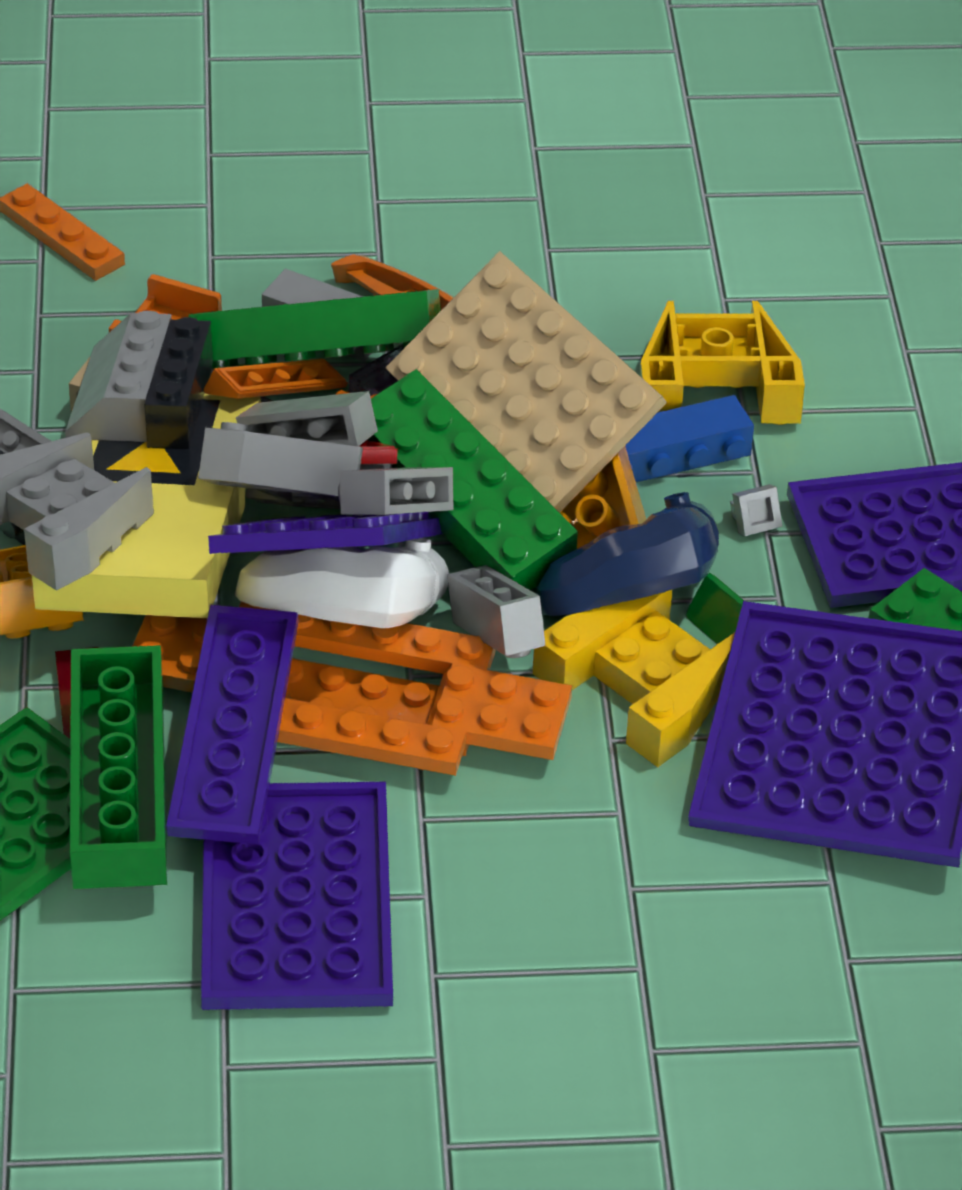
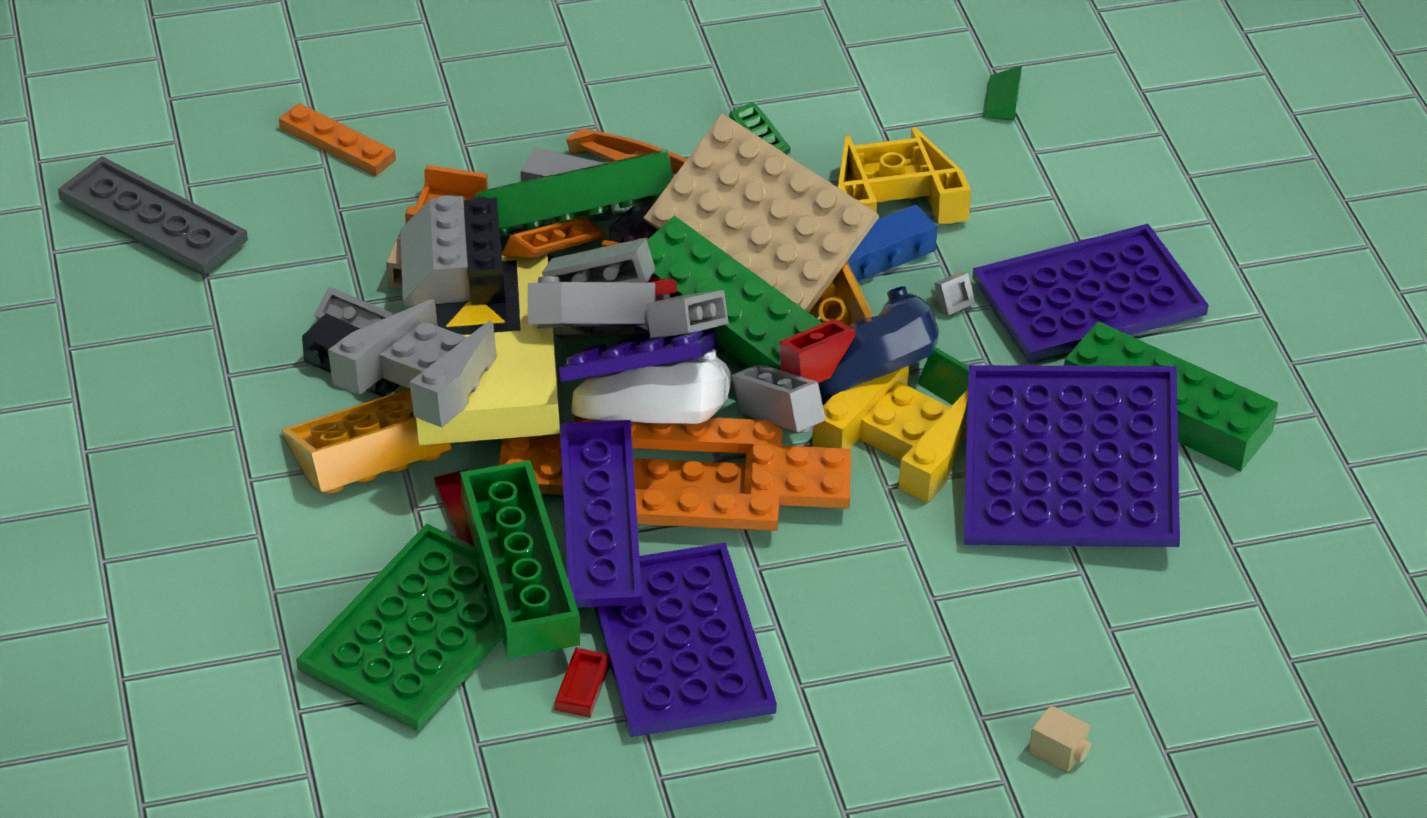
camera: 10 degrees left, 0 degrees up
none -> red tile [555,647,610,718]
none -> green slope [729,102,791,154]
none -> red slope [779,318,855,383]
none -> green slope [984,66,1022,121]
none -> tan brick [1029,705,1091,773]

